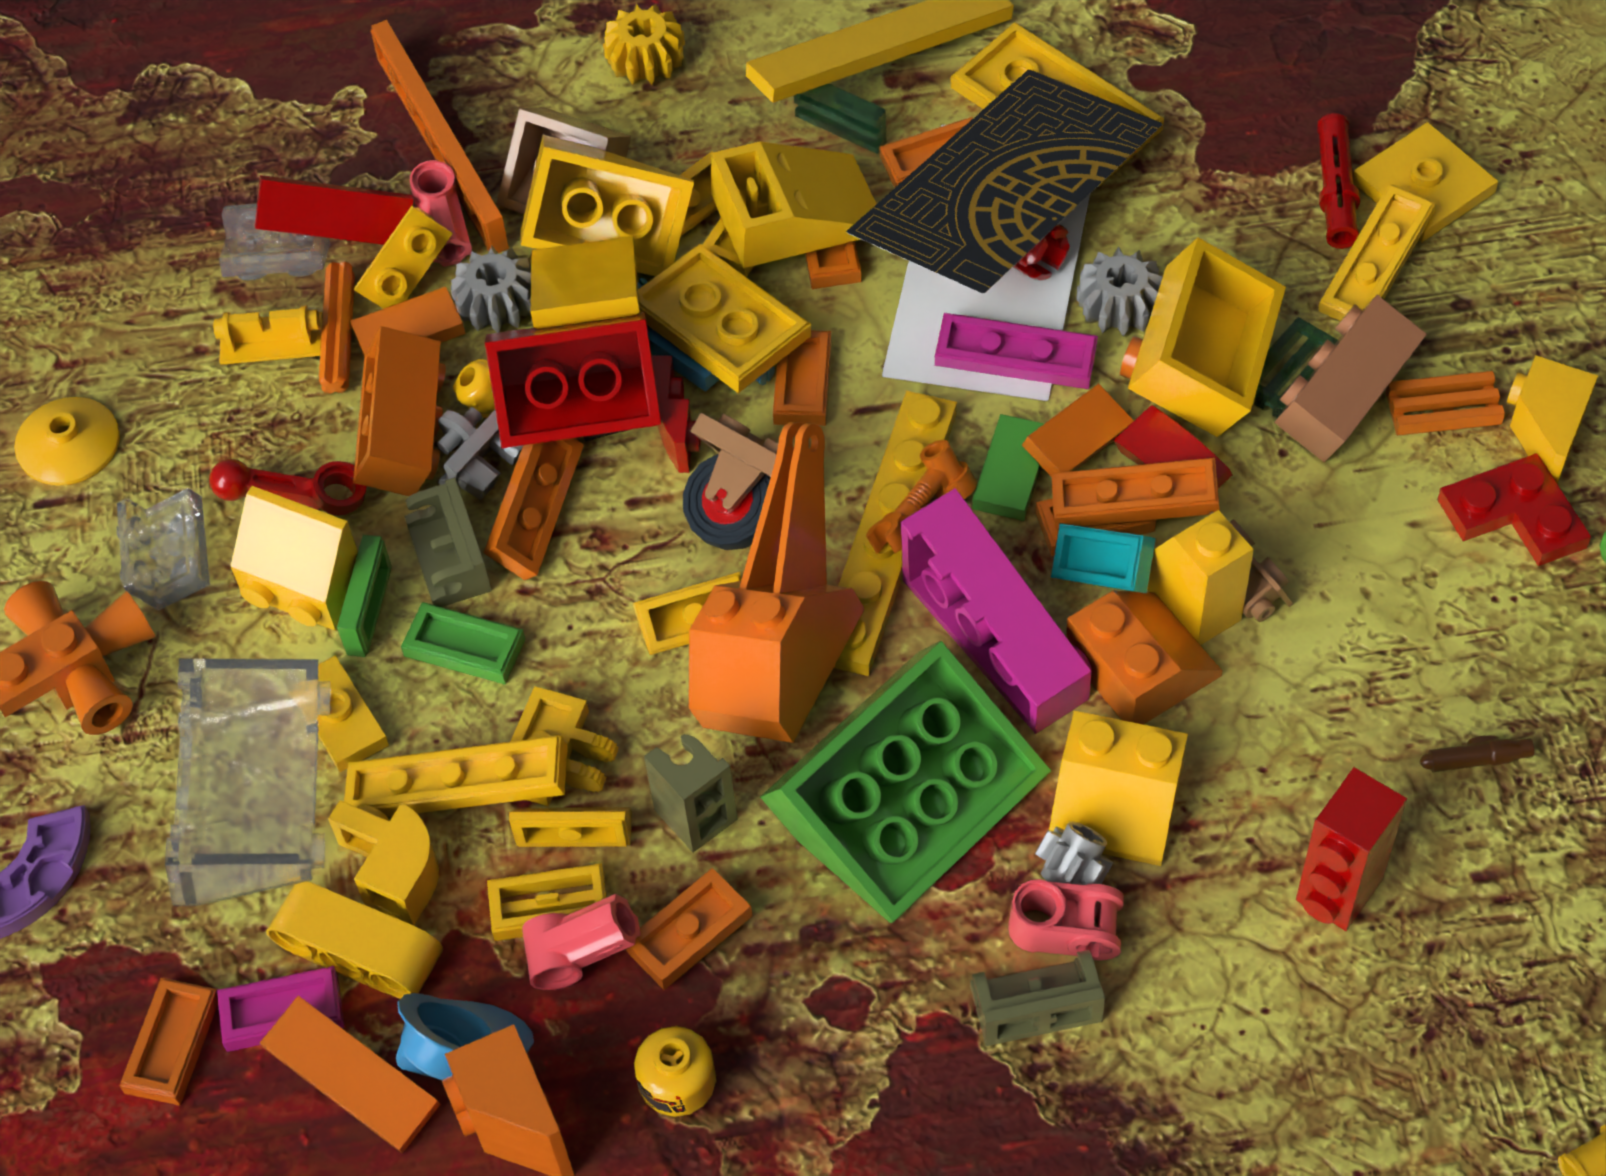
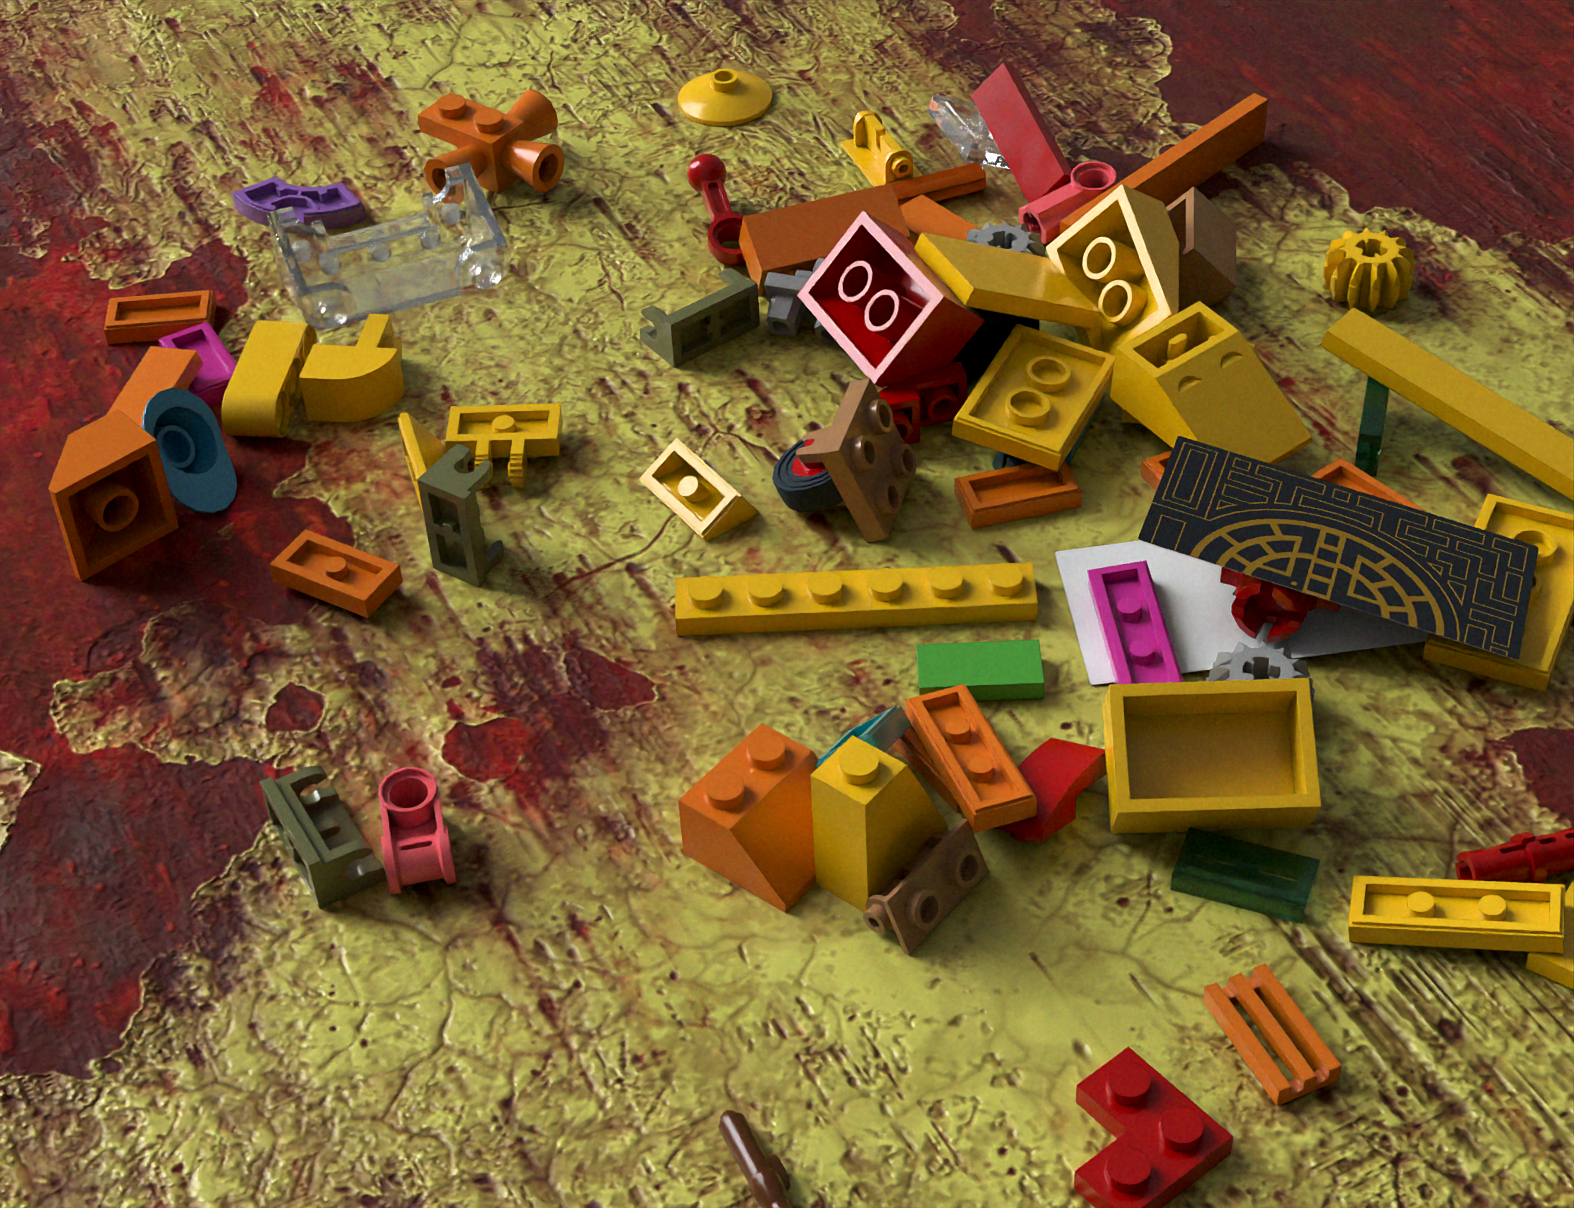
camera: 70 degrees right, 15 degrees down
clear bracket [117,488,210,610] -> none
yellow slope [230,486,358,631] -> none
yellow plate [286,655,389,772] -> none
bright green tile [337,534,392,657] -> none
yellow tile [344,735,568,817] -> none
yellow hinge [354,206,453,309] -> none
bright green tile [401,602,526,684] -> none
orange plate [483,438,584,580] -> none
yellow tile [487,863,607,941] -> none
coral piece [522,894,641,990] -> none
yellow head [634,1026,716,1117] -> none
orange slope [689,422,865,743] -> none
bright green slope [760,641,1051,923] -> none
orange brick [866,440,977,554] -> none
dark pink wedge [901,488,1092,734] -> none
orange tile [1022,383,1134,477] -> none
light grey gear [1035,821,1113,885] -> none
yellow slope [1049,710,1188,866] -> none
nougat brick [1274,295,1427,462] -> none
red brick [1296,767,1407,931] -> none
yellow slope [1507,355,1598,484] -> none

